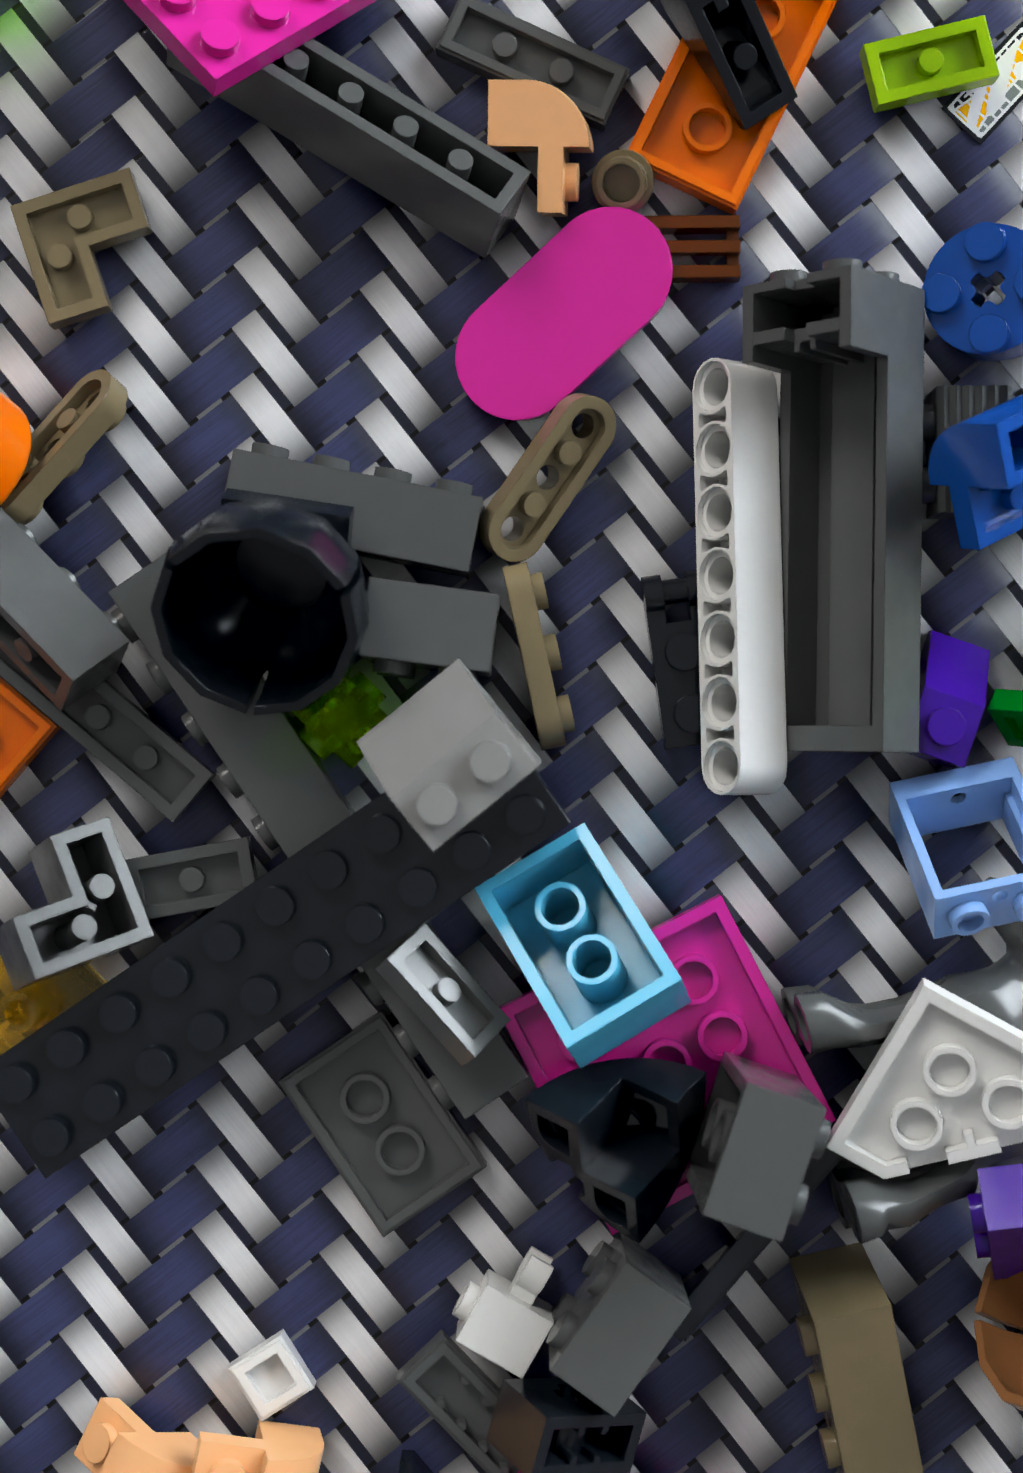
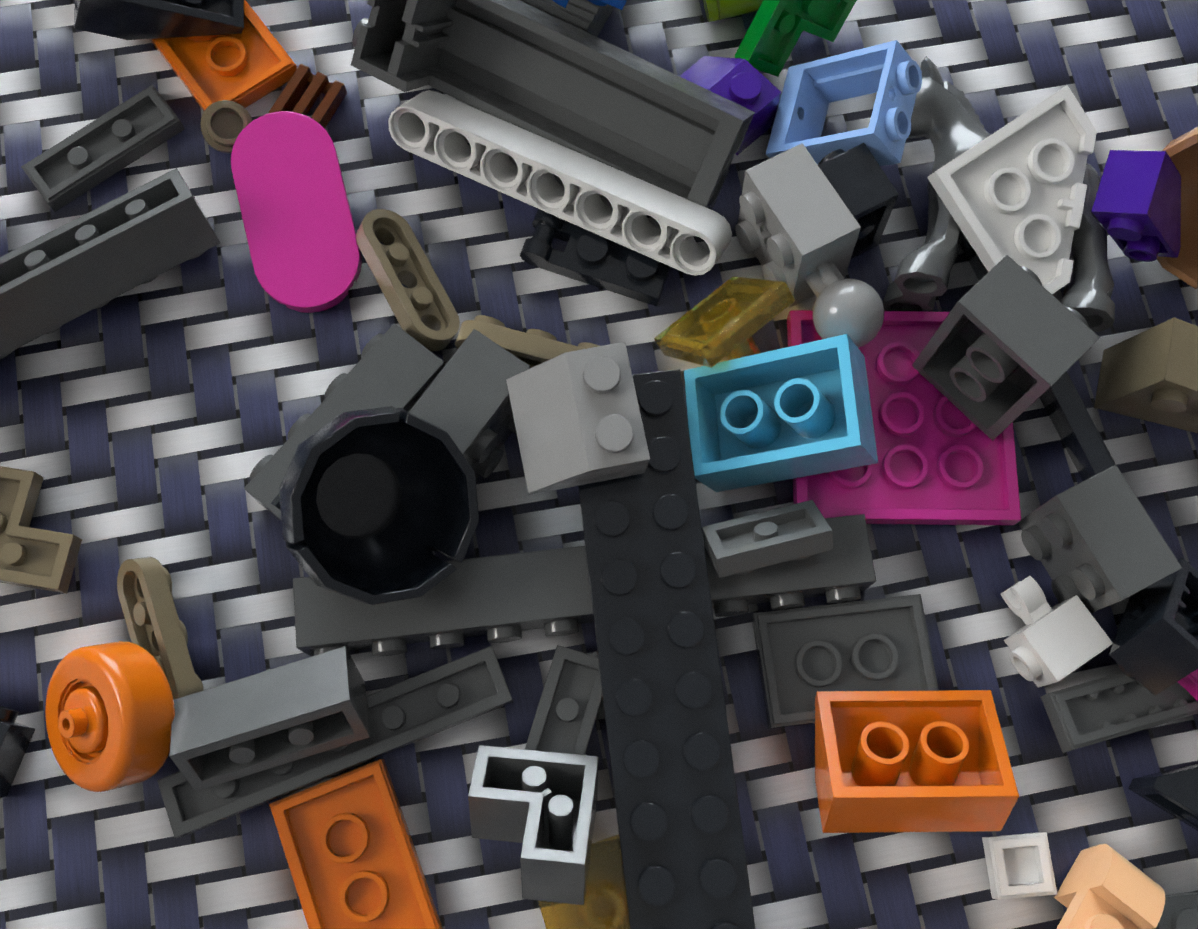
camera: 65 degrees left, 15 degrees down
clear neon green brick [292,671,388,769] -> none
light nougat brick [487,80,594,217] -> none
black brick [525,1058,706,1244] -> none
none -> clear yellow tile [654,276,796,368]
none -> light grey brick [735,143,884,348]
none -> orange slope [815,690,1019,833]
none -> black slope [818,143,899,259]

